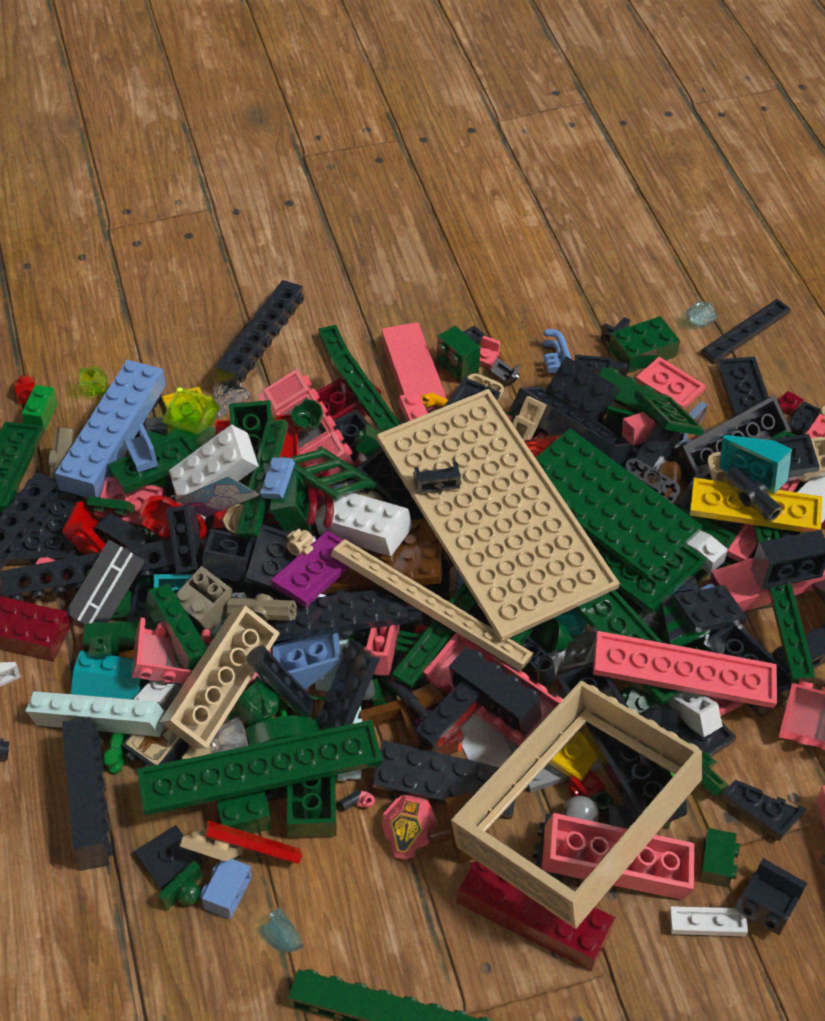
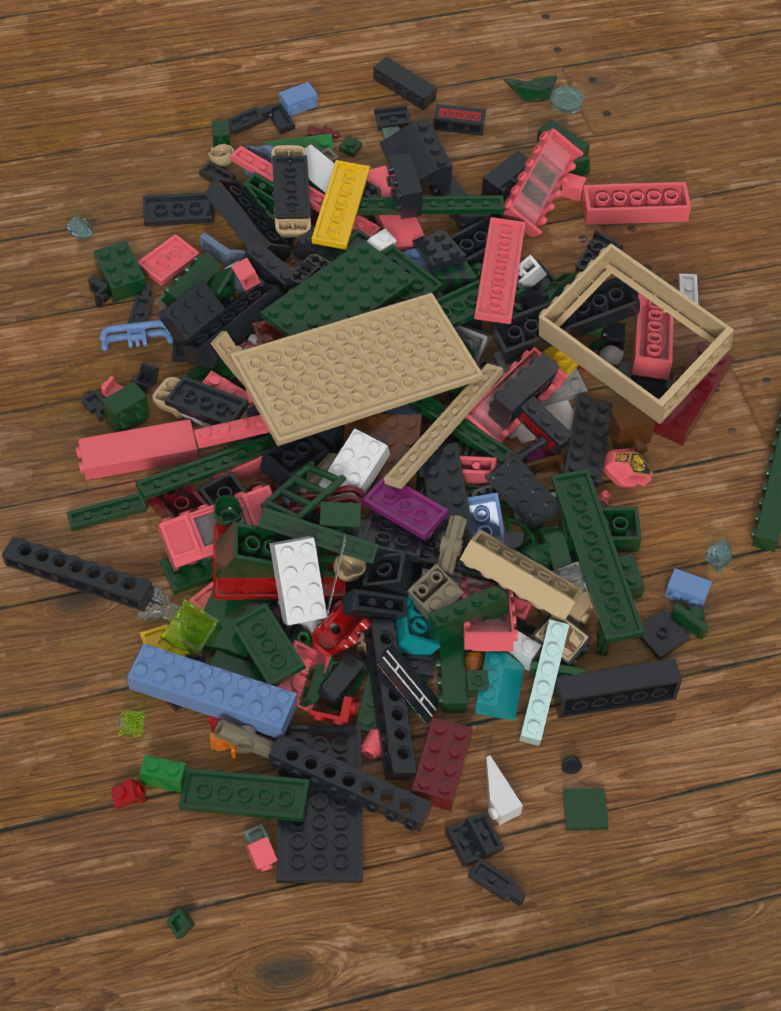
camera: 90 degrees left, 5 degrees up
medium blue panel [125,423,158,472] -> none
tan plate [180,829,243,861] -> none
red tile [205,821,302,864] -> none
medium blue plate [260,458,295,499] -> none
tan gear [287,529,314,556] -> none
dark green brick [354,424,382,457] -> none
black hinge [413,462,461,494] -> none
light orange arm [420,393,449,408] -> none
dark green tile [634,390,704,436] -> none
black tile [701,299,791,365] -> none
teal slope [720,435,792,494] -> none
black piece [724,466,783,522] -> none
black panel [734,858,808,936] -> none
dark red plate [777,391,804,415] -> none

